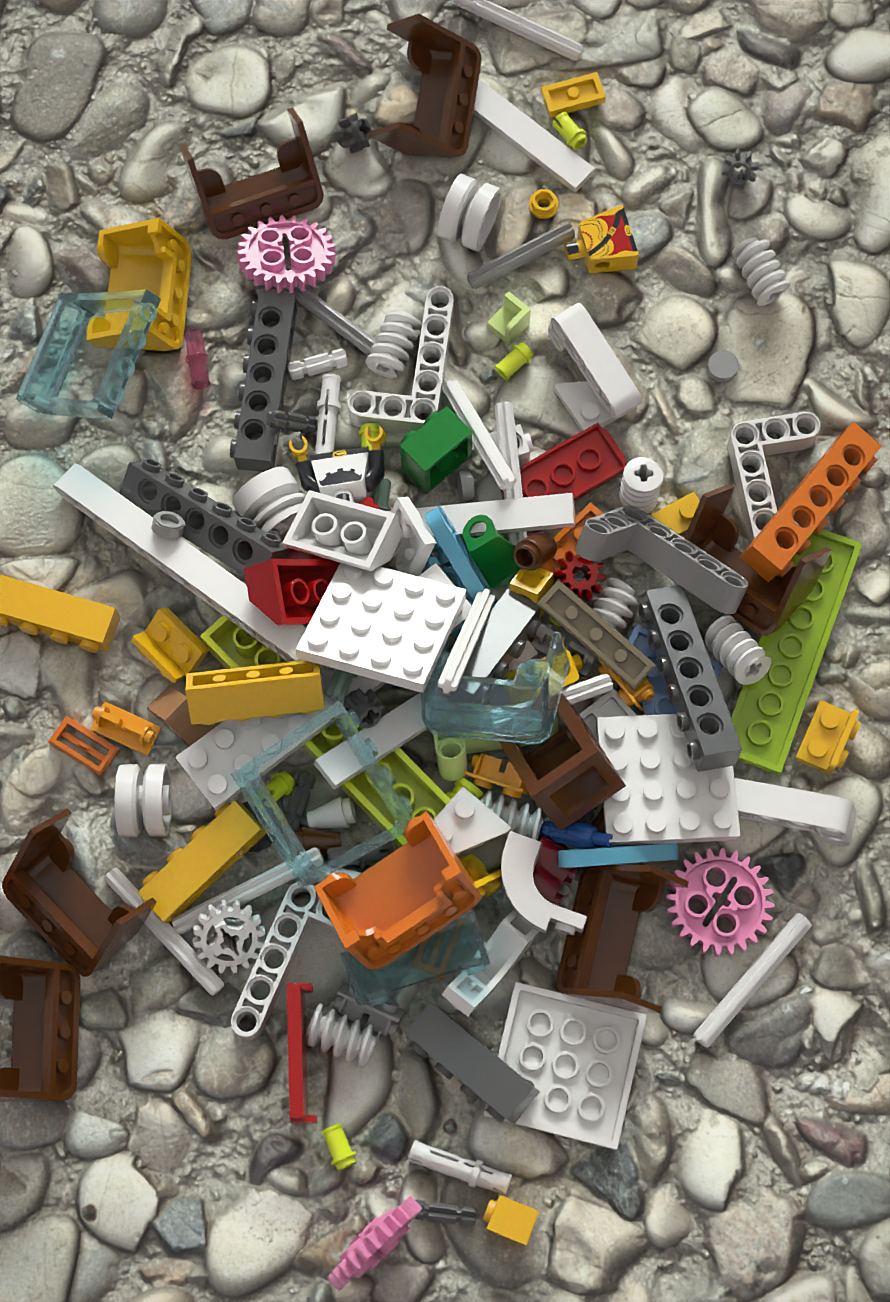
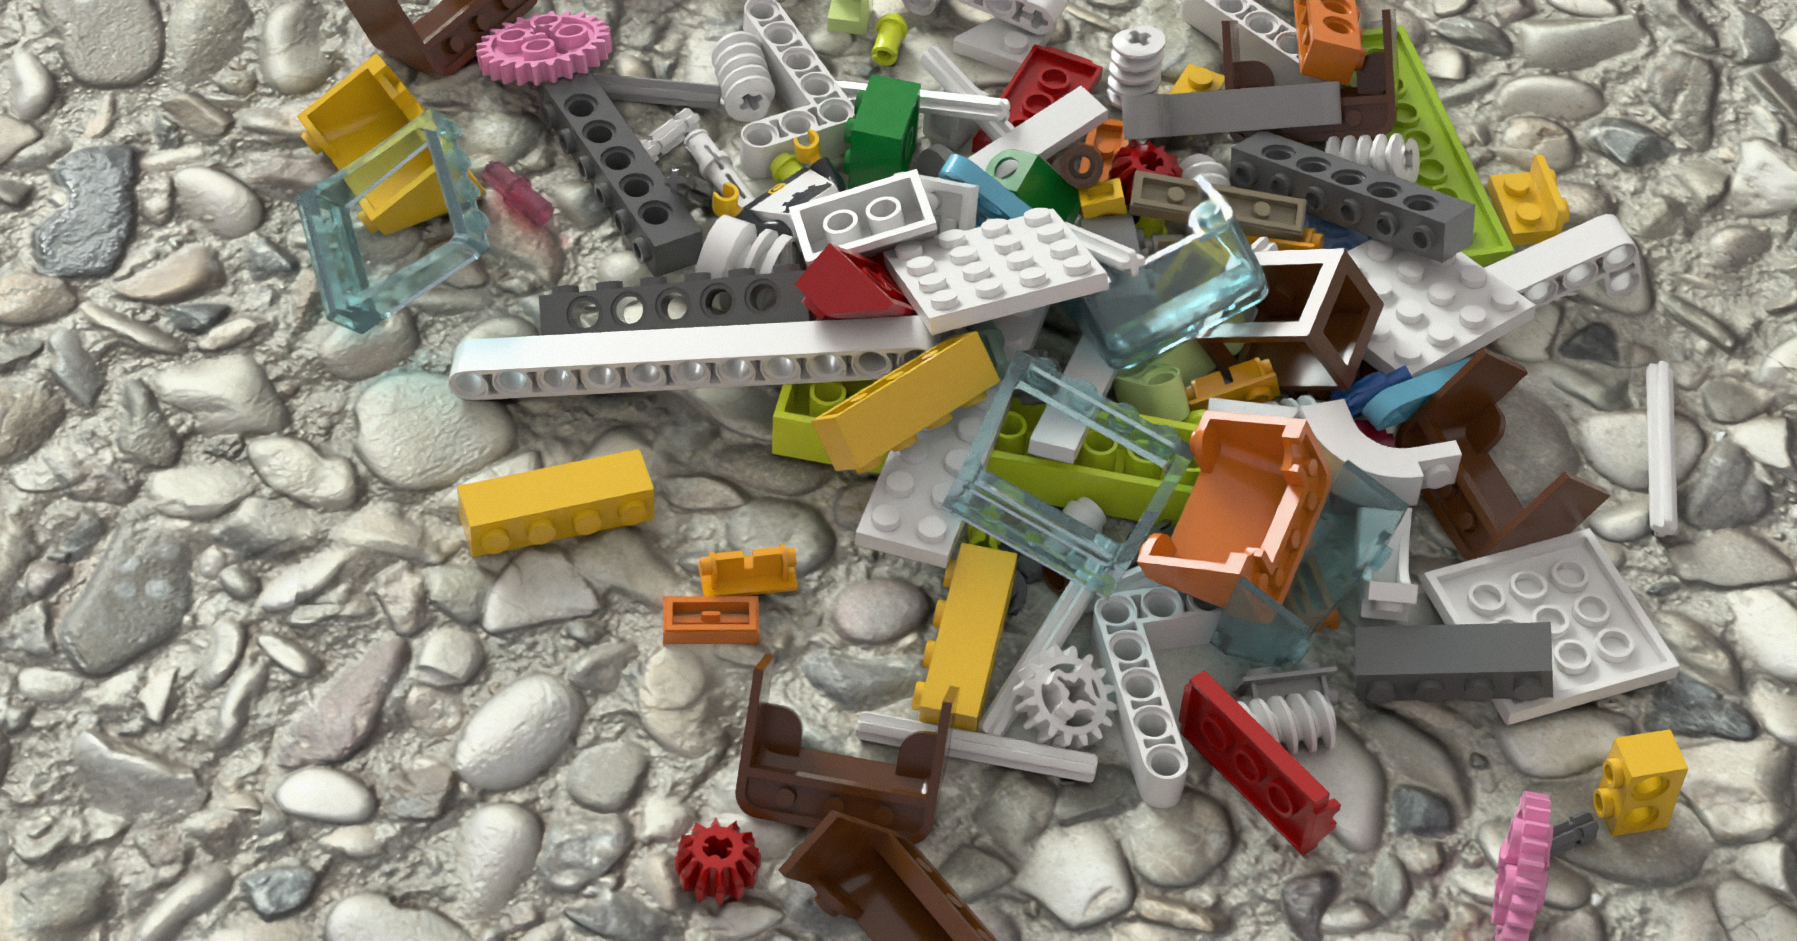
camera: 40 degrees left, 25 degrees down
white wheel [115,764,172,837] -> none
yellow bracket [131,606,210,683] -> none
medium nougat slope [147,685,215,747] -> none
light grey tile [151,511,185,539] -> none
neon yellow pin [321,1123,357,1171] -> none
white pin [408,1140,512,1196] -> none
bright pink gear [665,848,775,957] -> none

